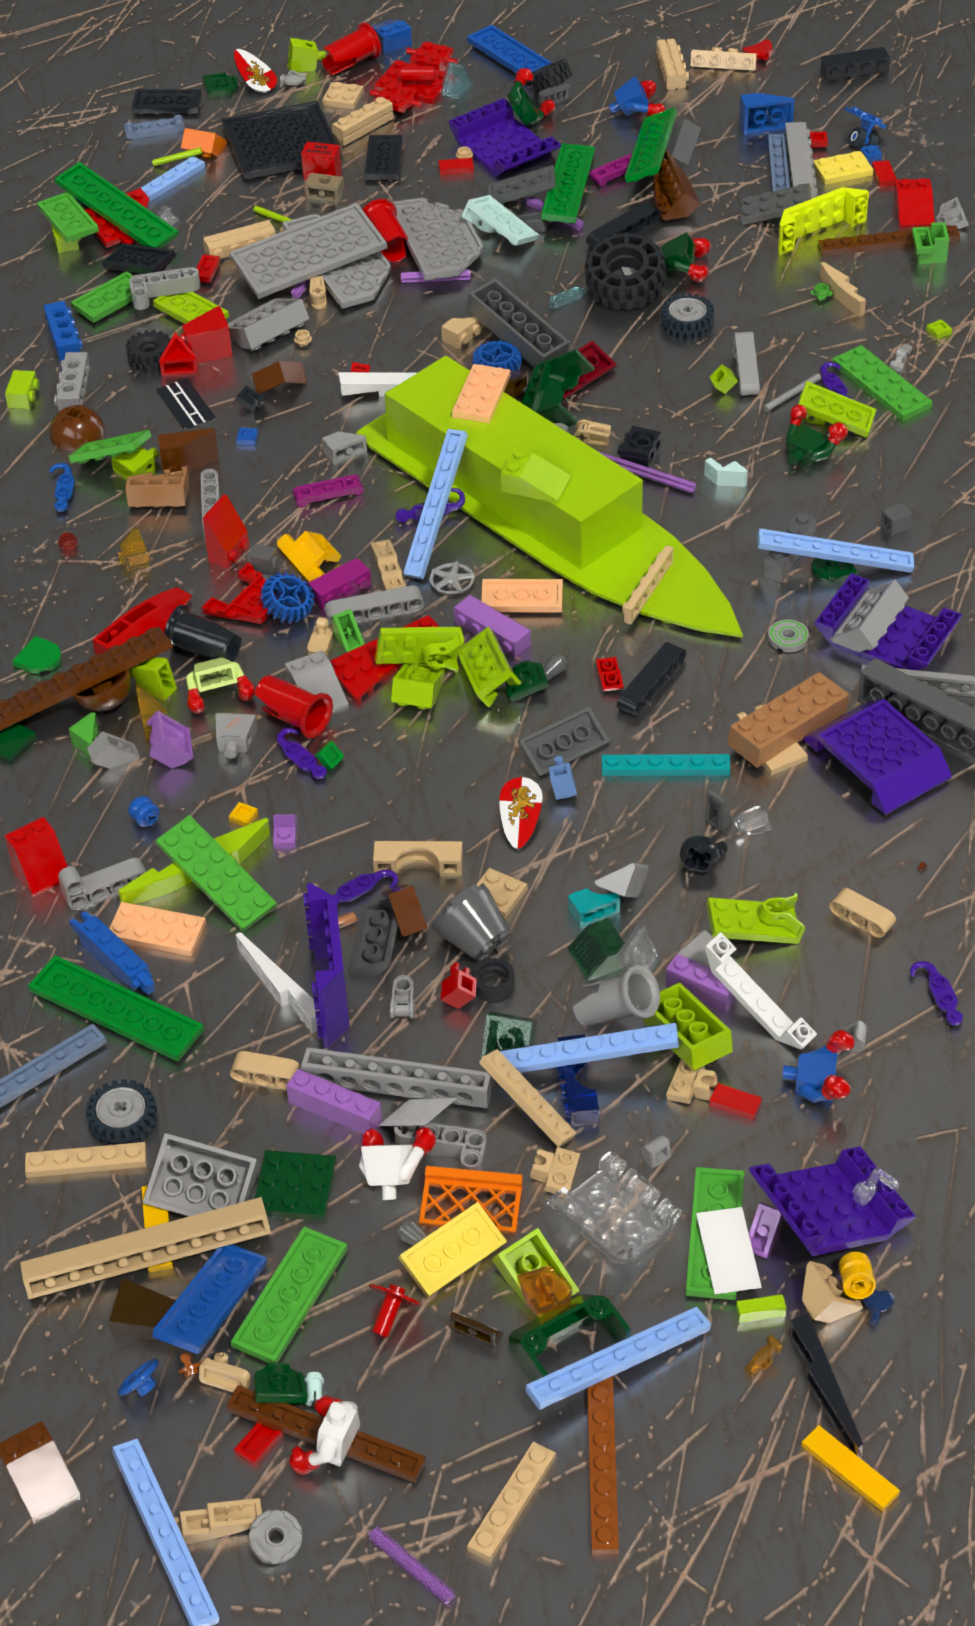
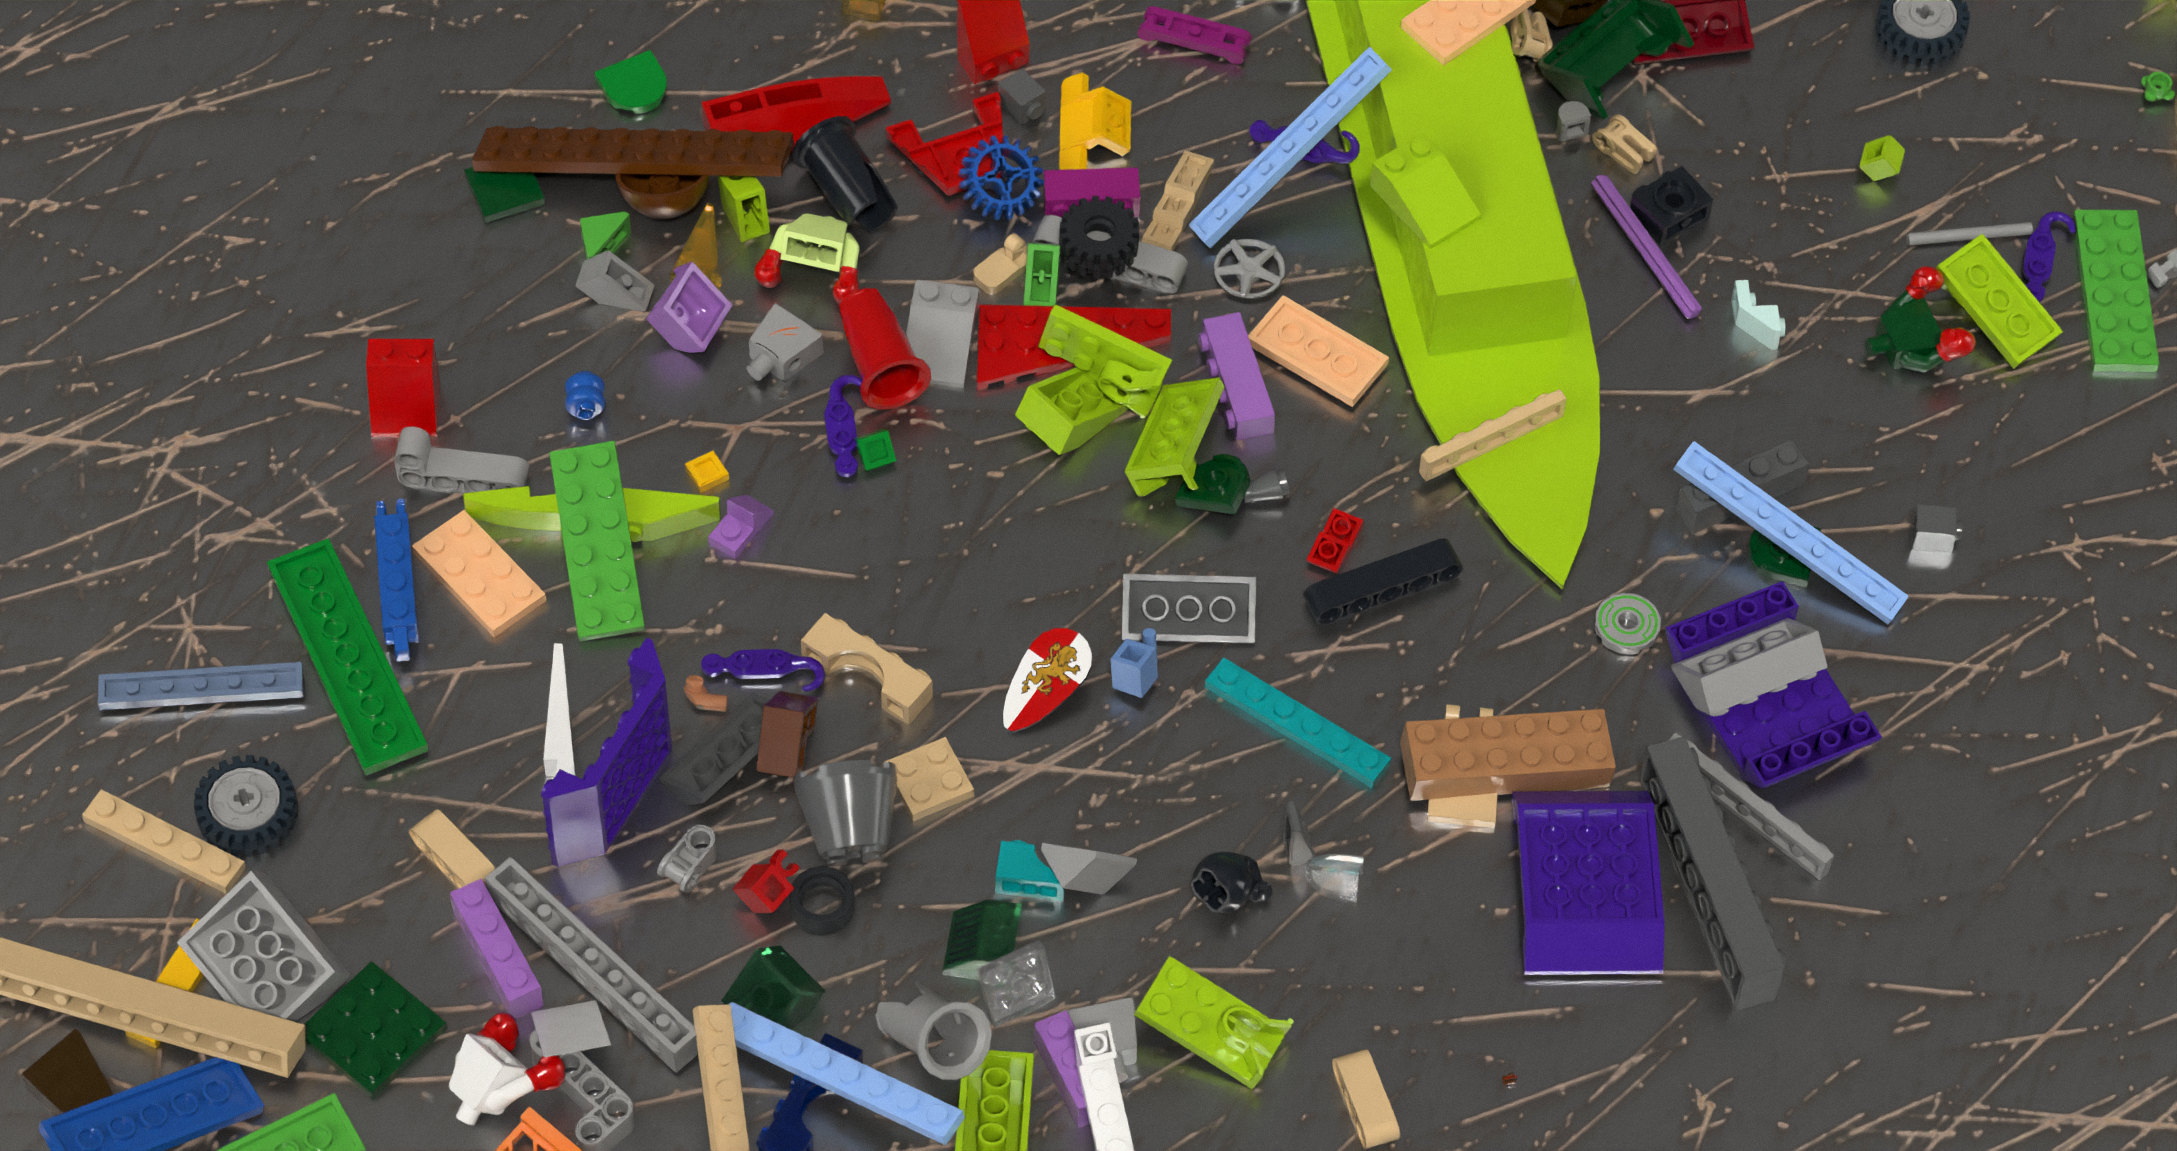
camera: 30 degrees right, 10 degrees up
light grey beam [732,331,760,396] -> none
none -> black tyre [1059,196,1140,279]

